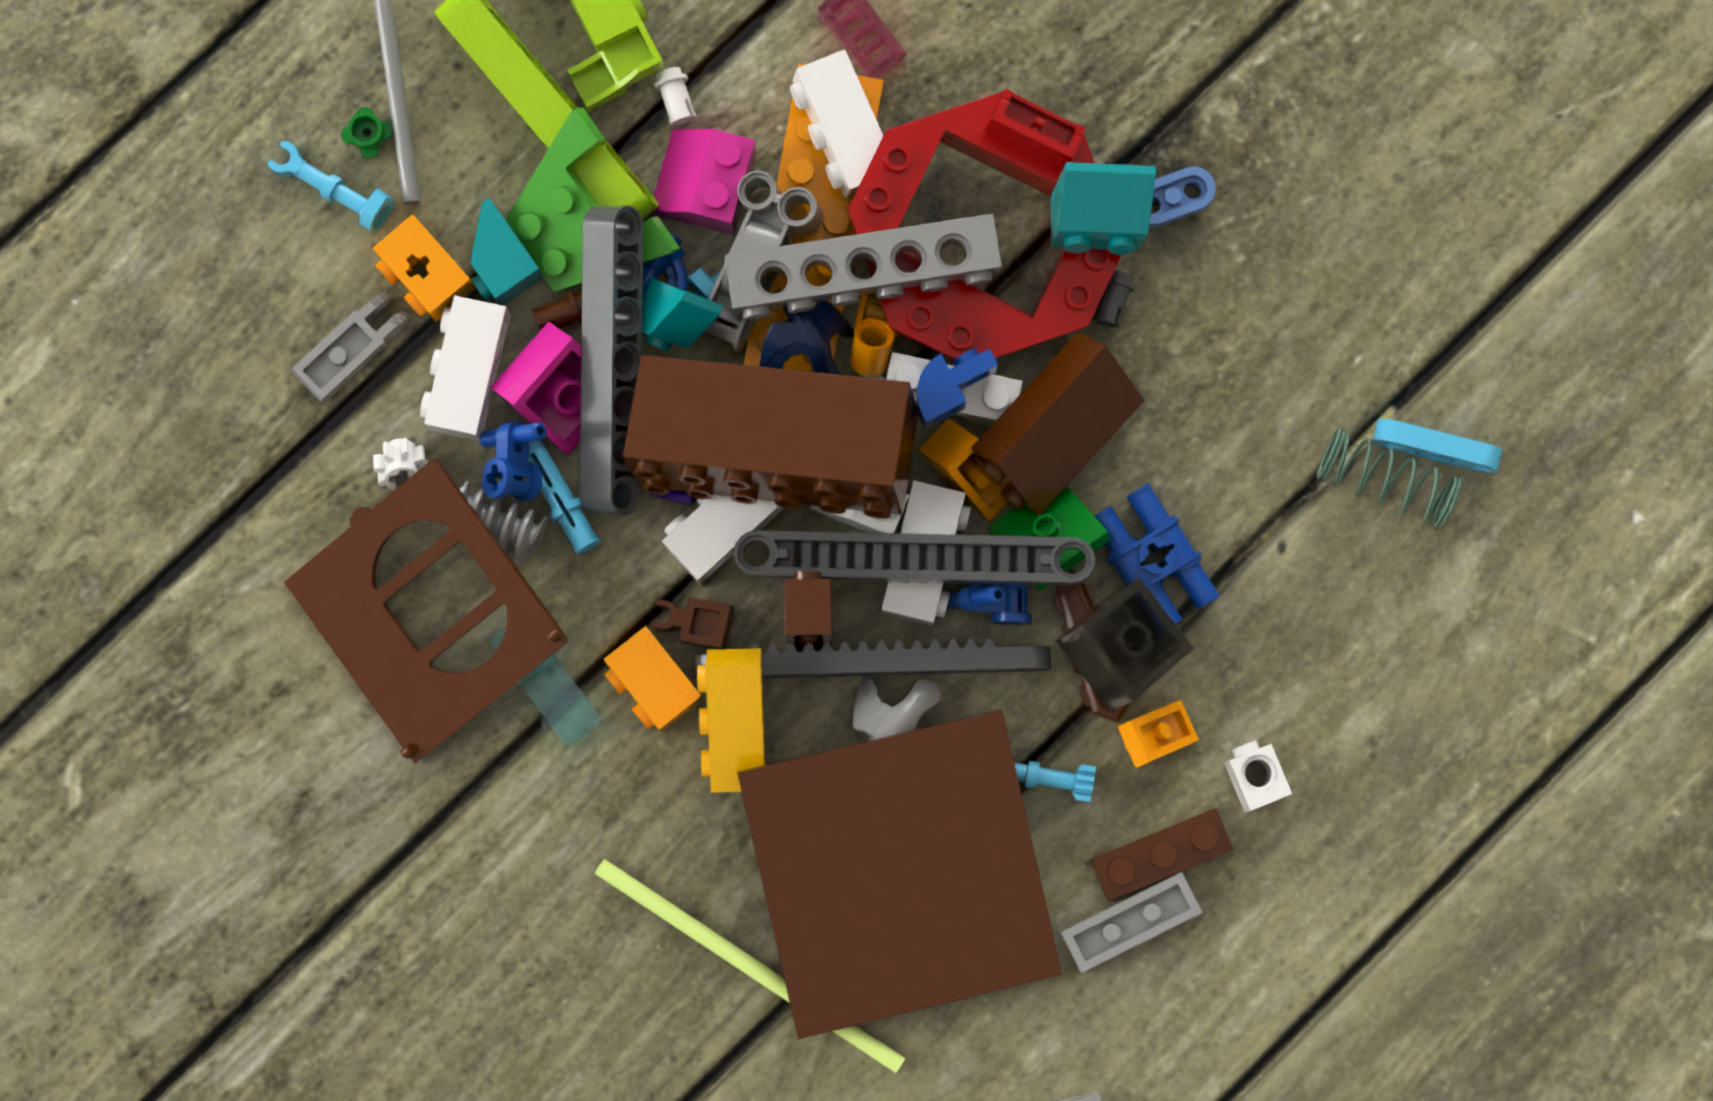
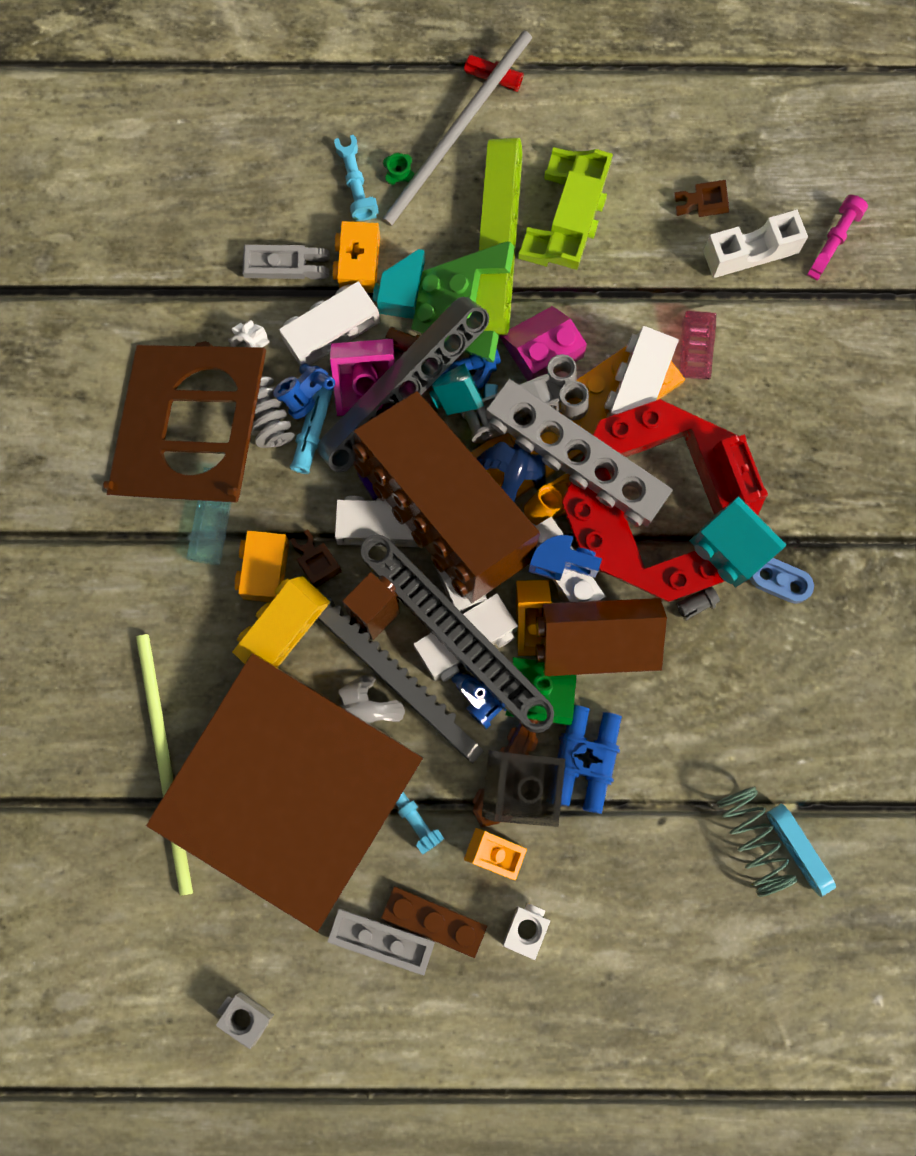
camera: 45 degrees right, 5 degrees down
white pin [654,67,697,126] -> none

